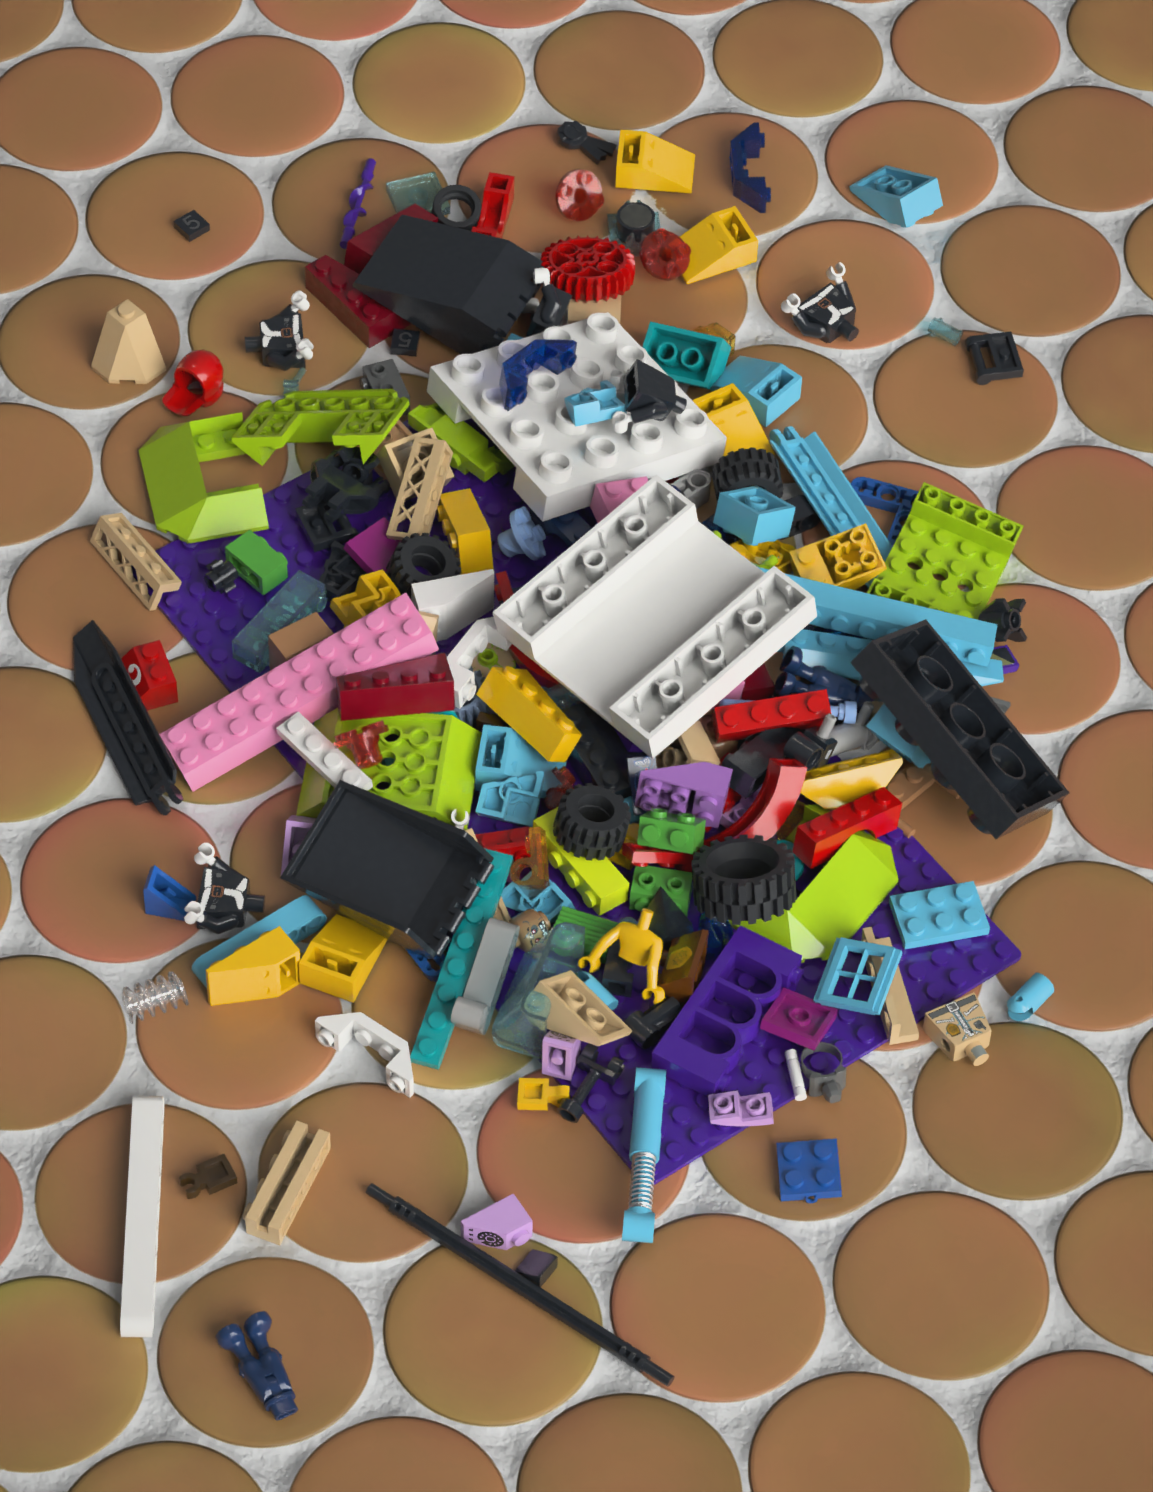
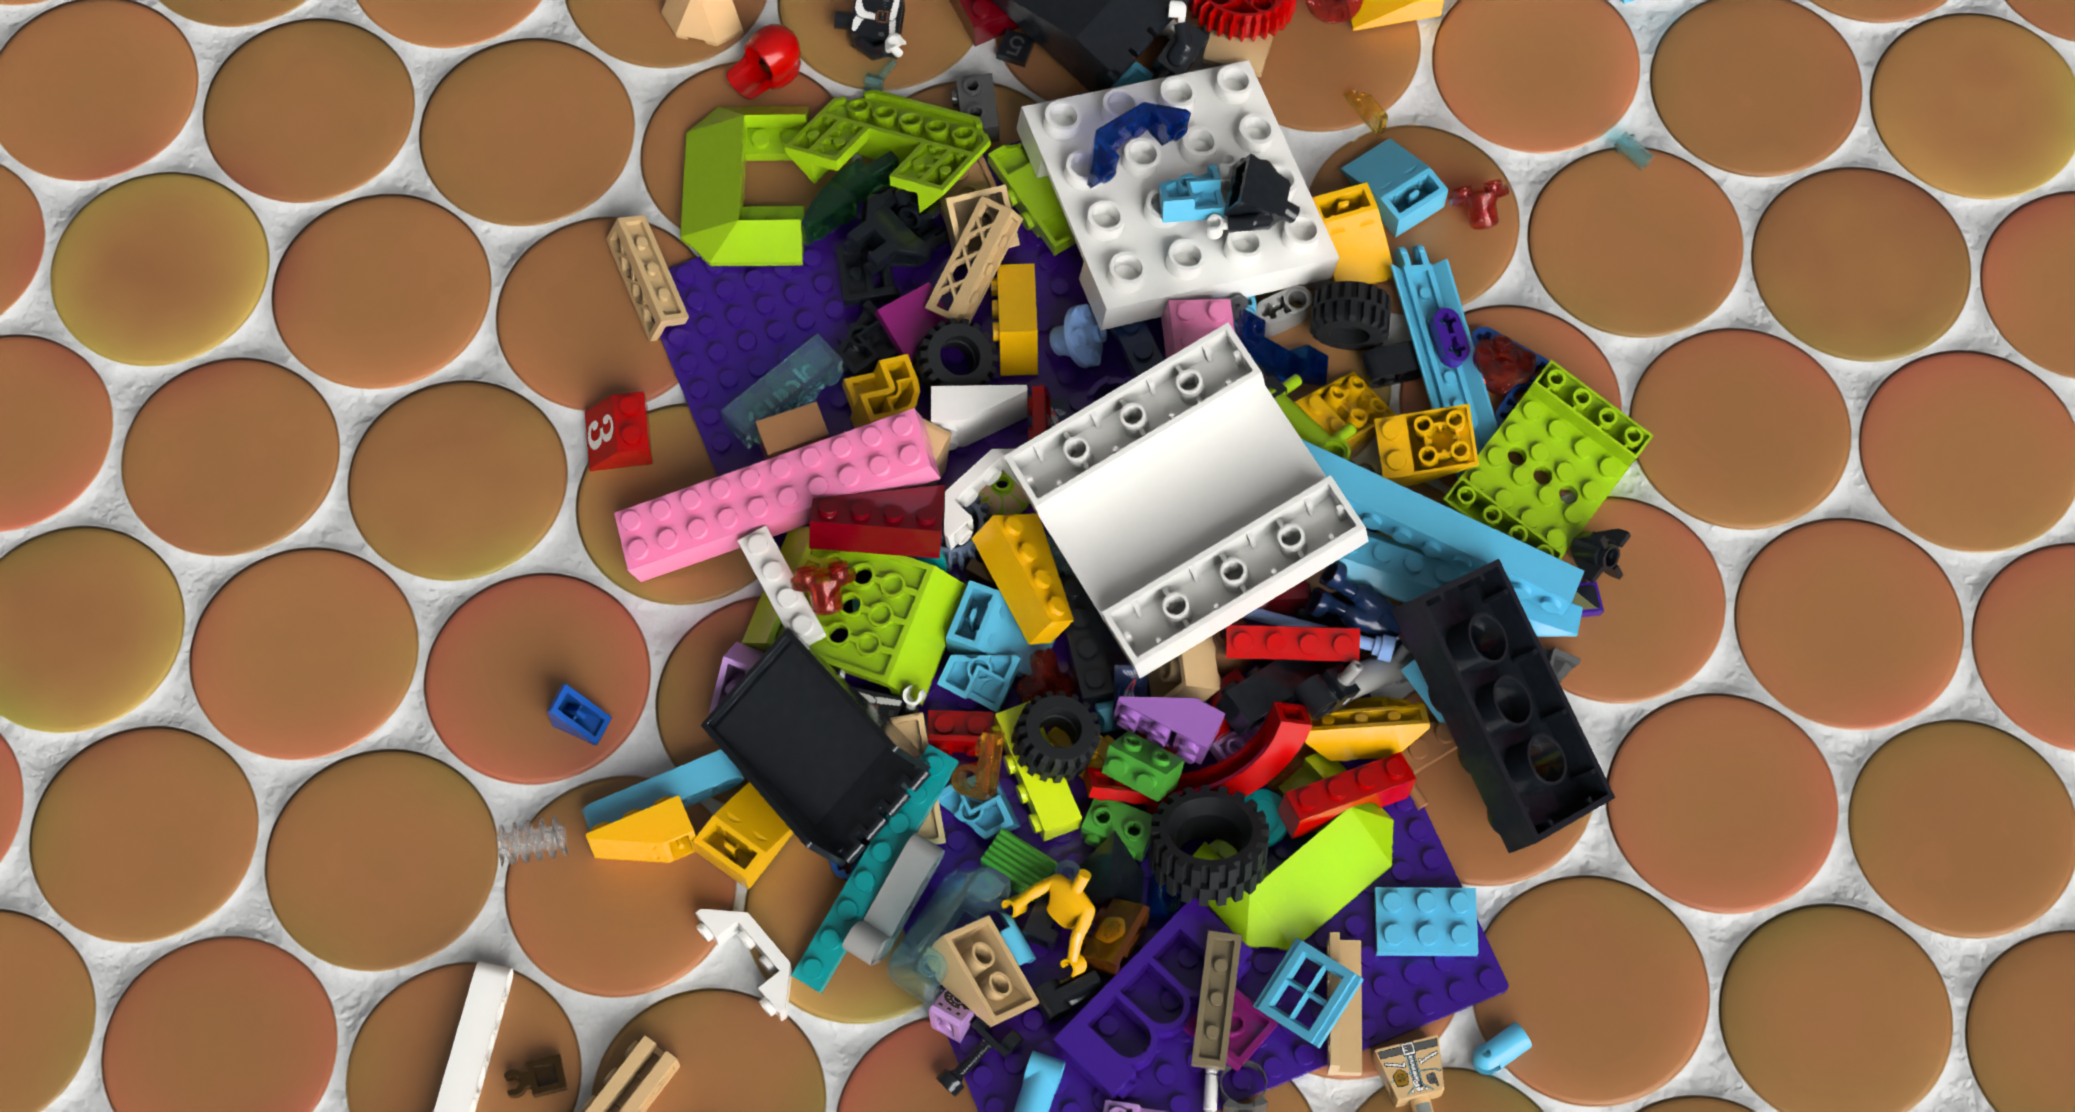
camera: 15 degrees right, 15 degrees up
black hinge [73,620,184,816] -> none
torso [184,843,266,934] -> none
black gear [204,559,238,594] -> none
bright green brick [225,530,288,595] -> none
medium nougat head [508,909,551,952] -> none
yellow plate [517,1078,570,1111] -> none
teal slope [642,321,732,389] -> none
medium azure brick [713,485,796,546] -> none
black torso [781,262,859,343] -> none
black plate [965,331,1024,385] -> none
none -> clear green slope [801,151,899,246]
none -> dark tan plate [1191,930,1242,1071]
none -> dark purple beam [1429,308,1470,368]
none -> clear red plate [1448,179,1511,230]
none -> clear red plate [1472,335,1537,395]

